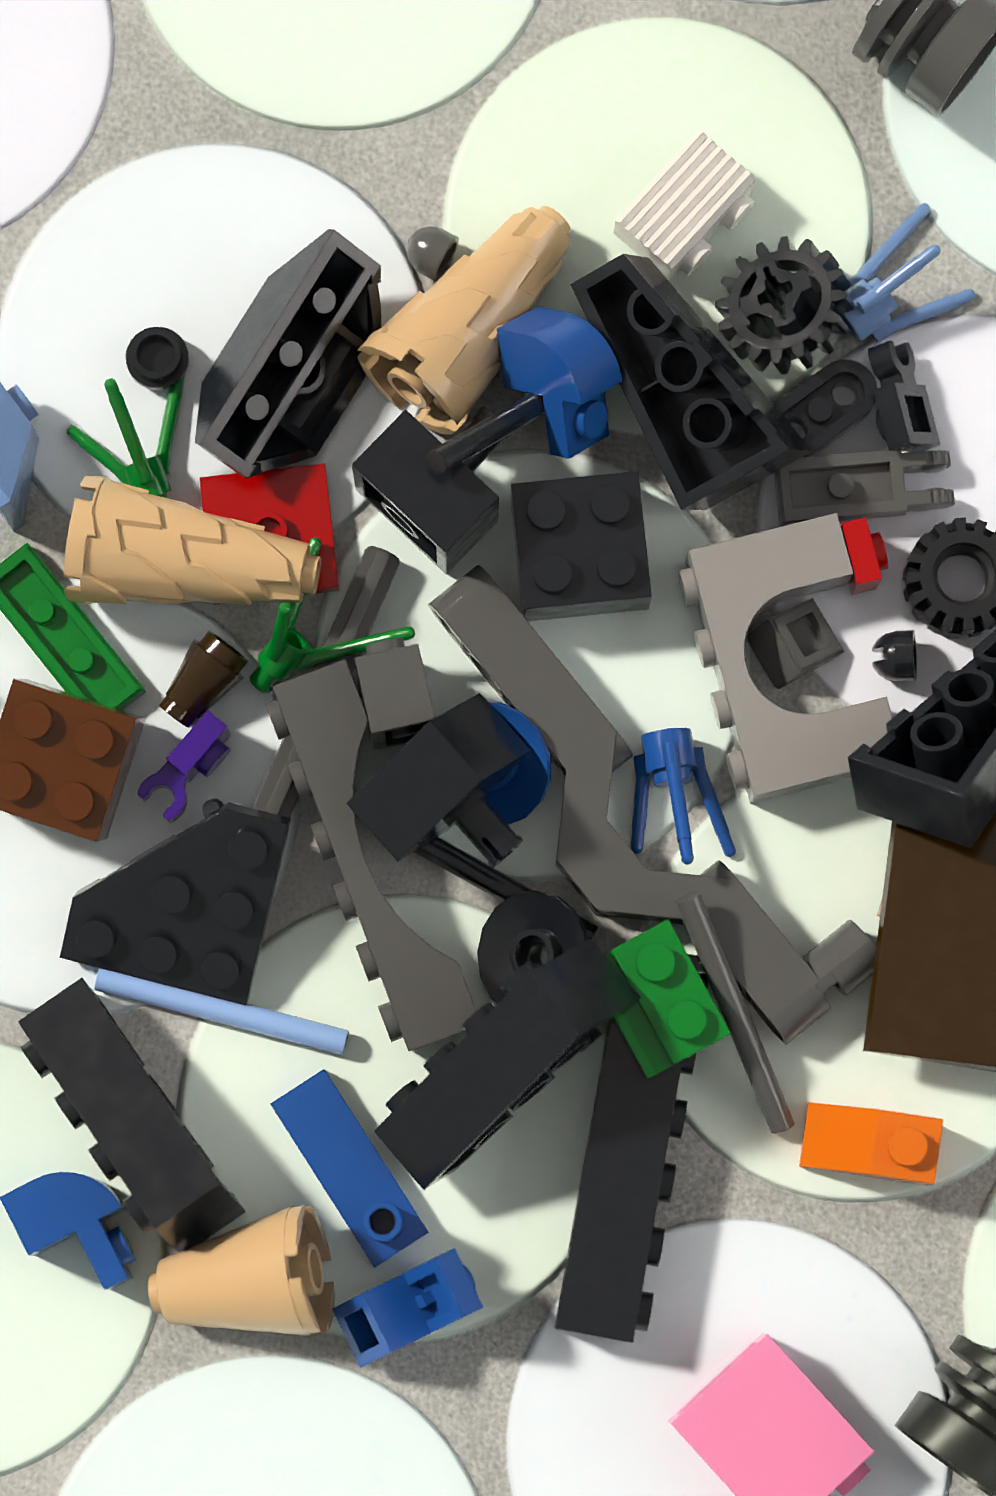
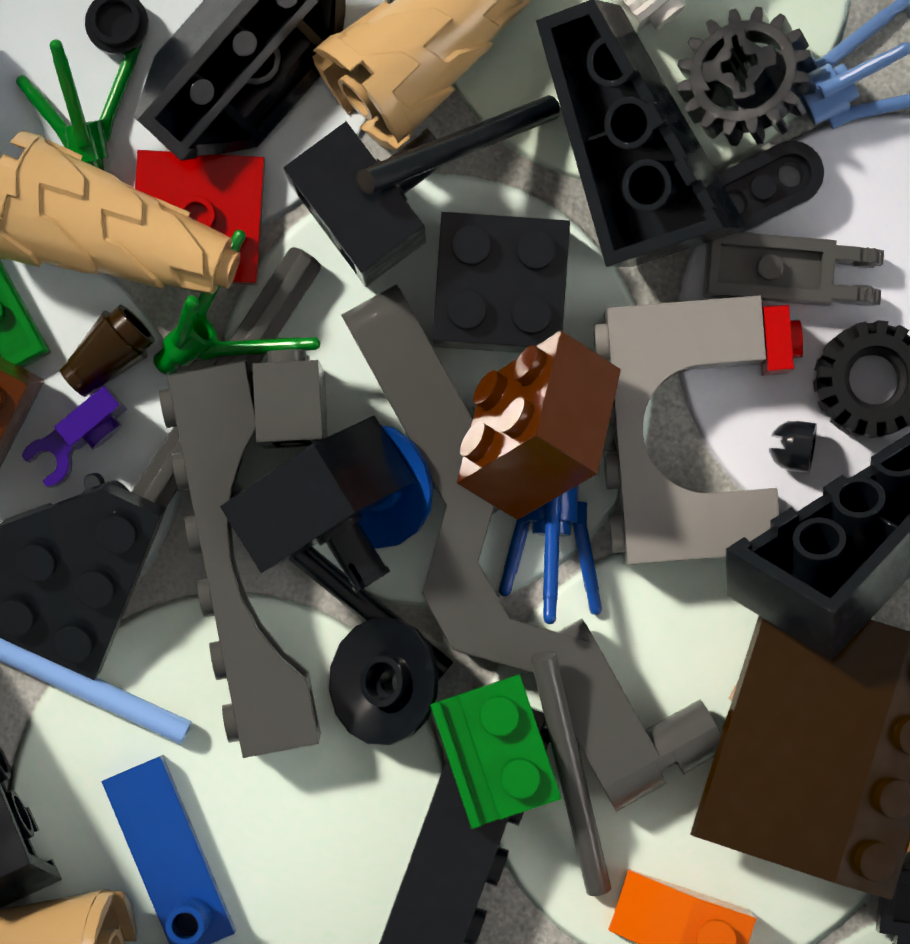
camera: 15 degrees right, 5 degrees up
black wedge [374,939,641,1190] -> none
blue brick [497,306,622,459] -> none
dark grey slope [747,598,844,689] -> none
black plate [868,341,941,452] -> none
none -> reddish brown brick [457,331,621,520]

